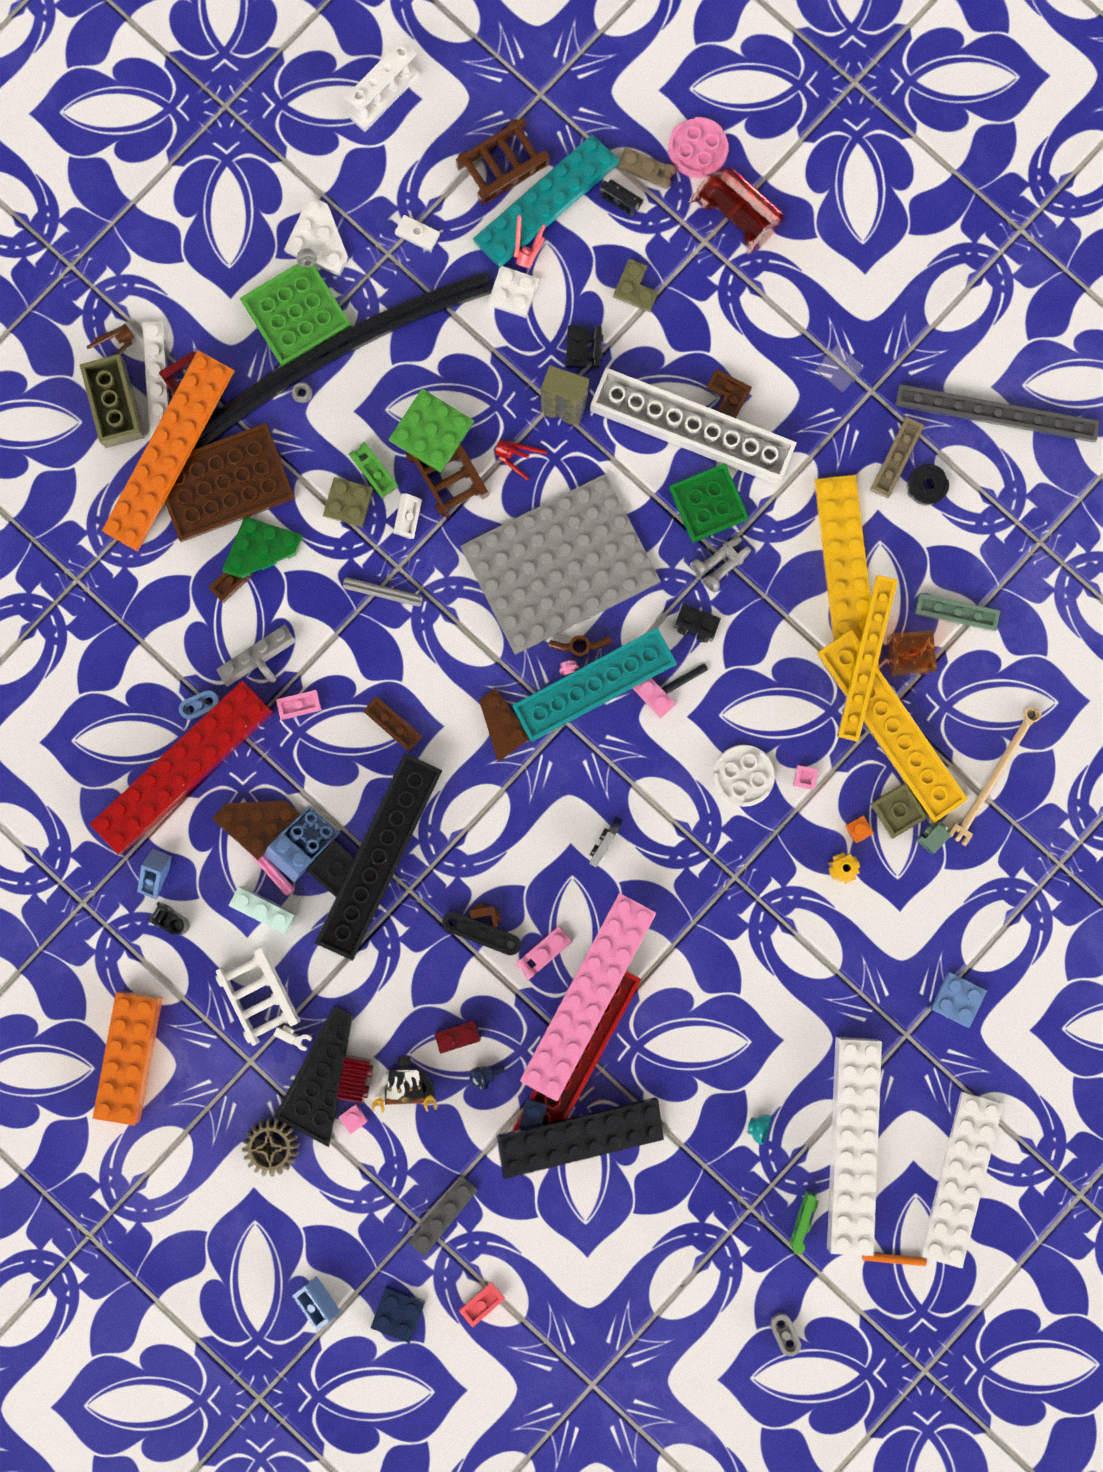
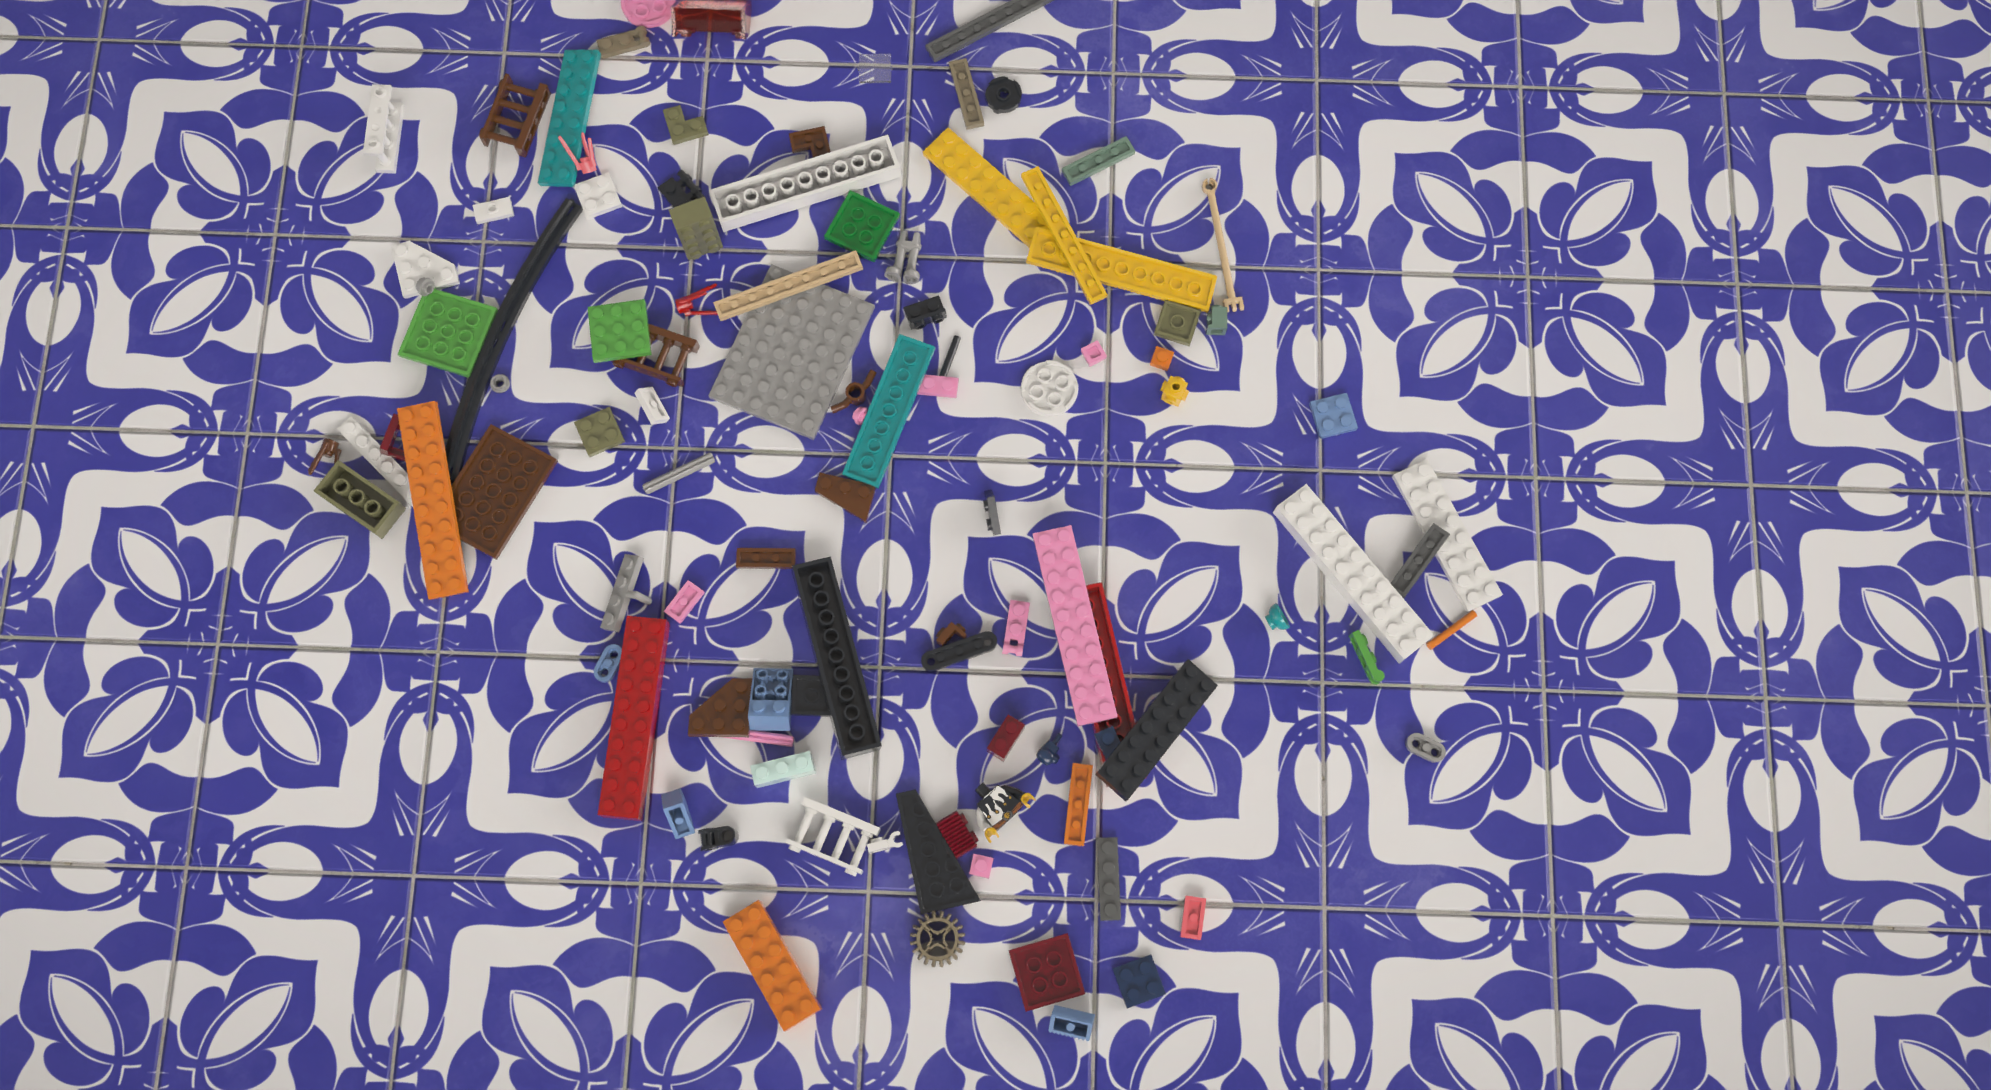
camera: 40 degrees left, 10 degrees down
reddish brown plate [208,573,253,603] -> none
green plate [222,517,303,579] -> none
bright green plate [348,442,398,499] -> none
black bracket [599,179,643,218] -> none
clear orange brick [887,630,937,677] -> none
none -> tan plate [713,250,863,321]
none -> dark red plate [1008,933,1085,1012]
none -> orange plate [1064,763,1093,847]
none -> dark grey plate [1391,523,1450,598]

